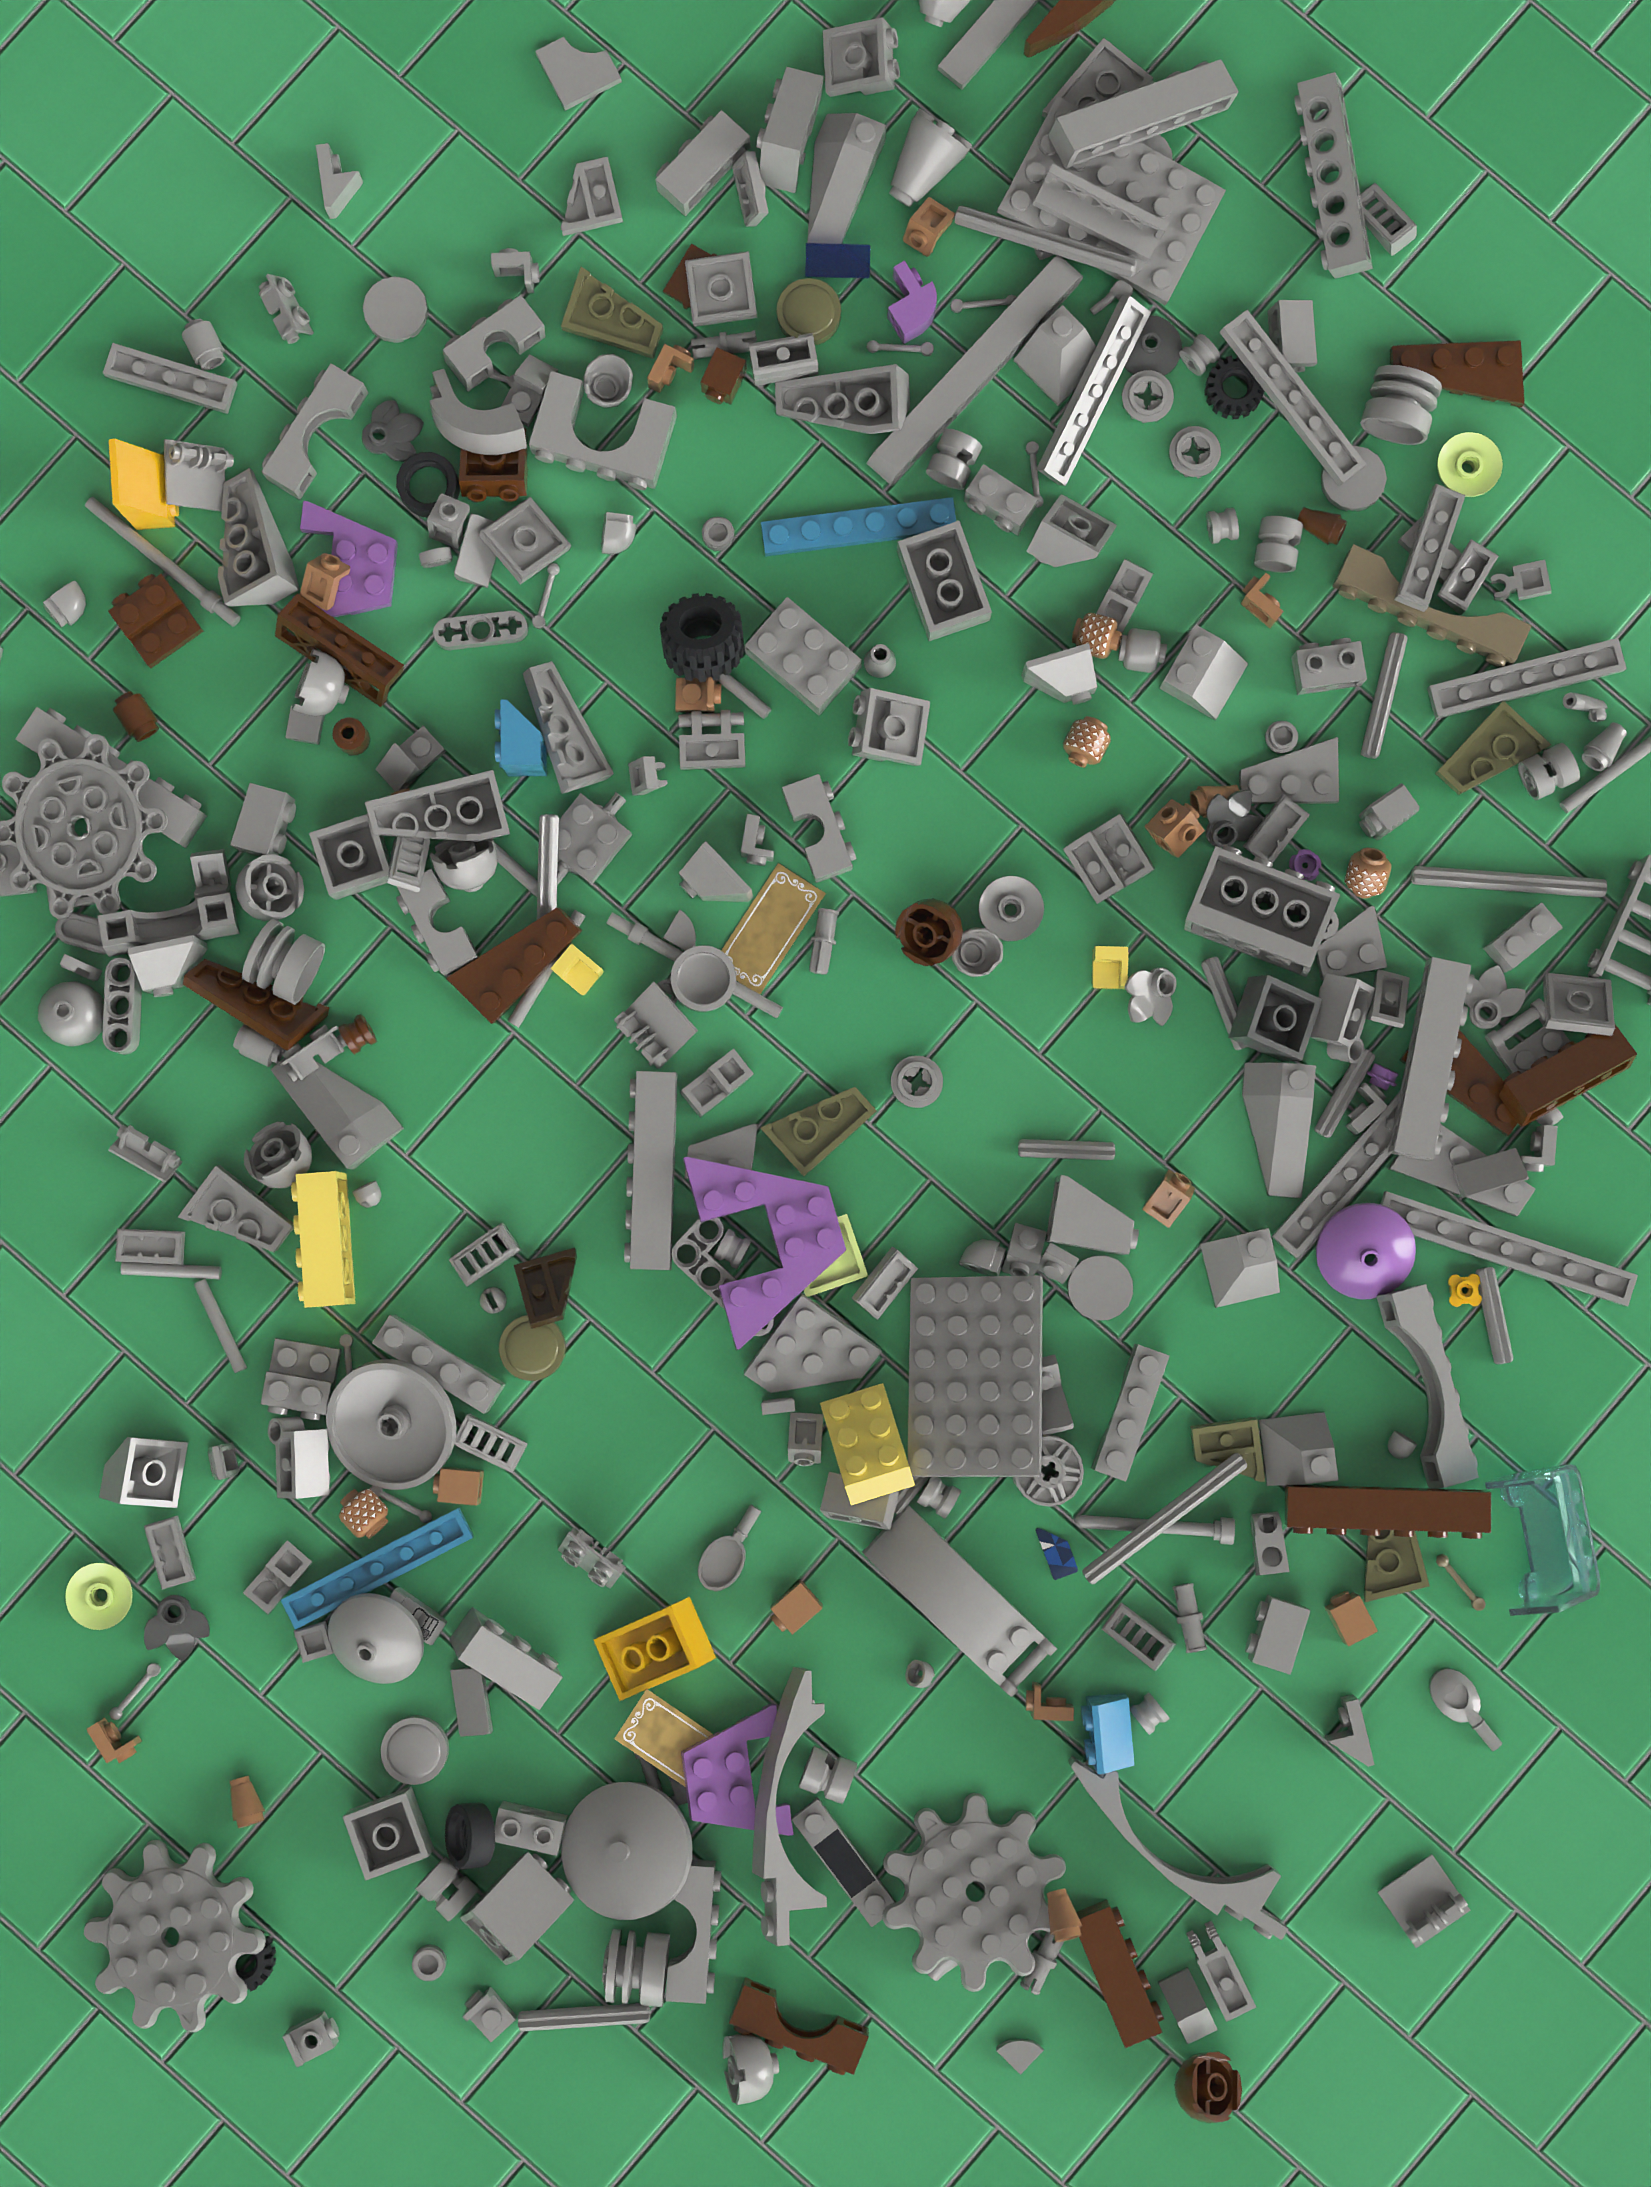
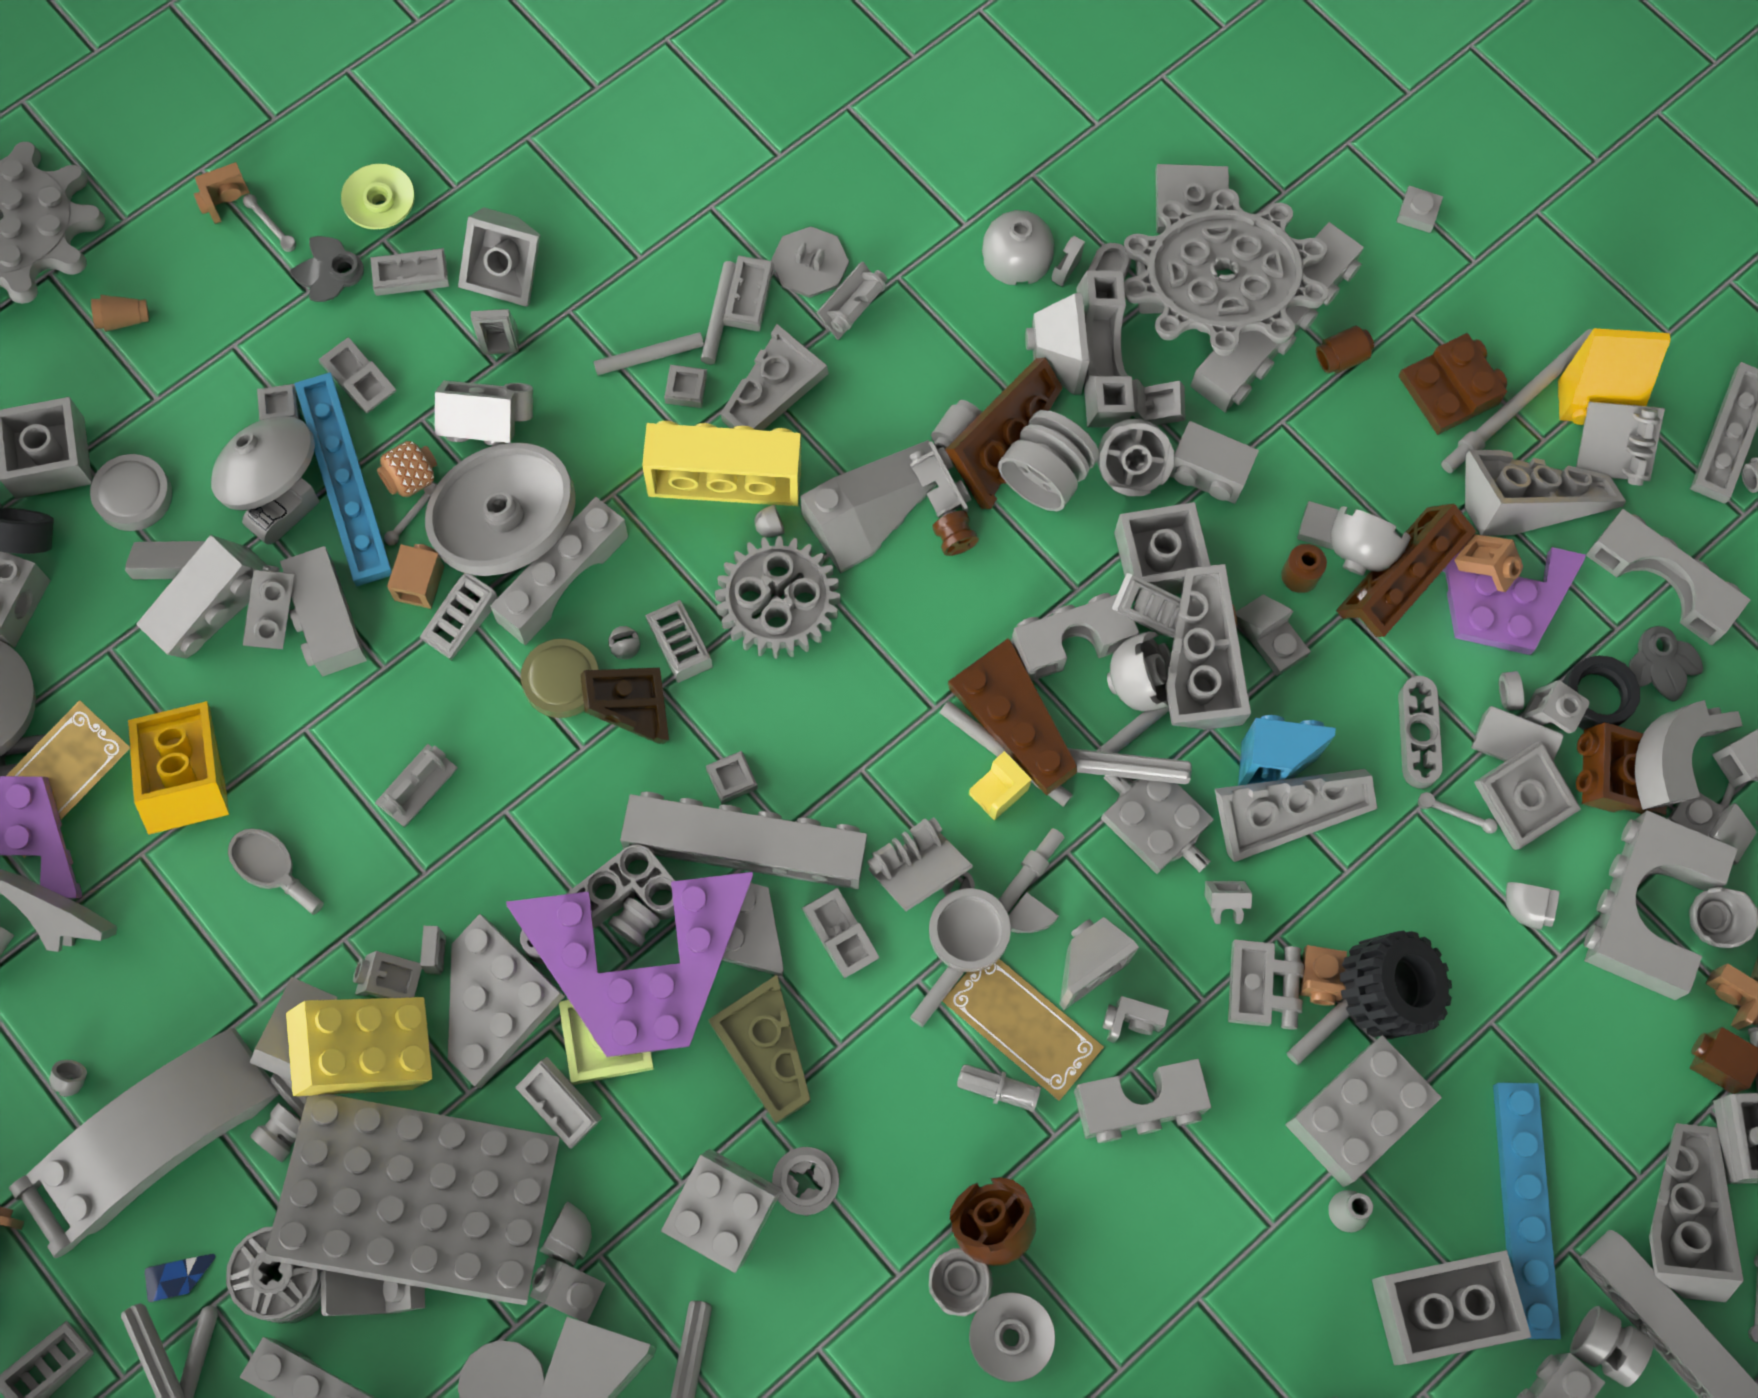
camera: 90 degrees right, 15 degrees down
light grey piece [43,581,86,628] -> none
light grey beam [102,957,142,1055] -> none
light grey cylinder [244,1122,312,1188] -> none
light grey plate [261,1338,342,1420] -> none
light grey hinge [339,1334,354,1376] -> none
light grey hinge [558,1528,626,1589] -> none
light grey tile [702,517,735,551] -> none
medium nougat brick [770,1580,823,1635] -> none
light grey plate [848,688,930,766] -> none
light grey plate [1037,1242,1079,1284] -> none
none -> light grey hinge [243,565,294,649]
none -> light grey brick [280,546,367,677]
none -> light grey hinge [375,744,458,828]
none -> light grey piece [661,1149,783,1273]
none -> light grey tile [664,365,707,408]
none -> light grey tile [706,751,758,804]
none -> light grey gear [715,536,840,659]
none -> light grey piece [771,226,849,298]

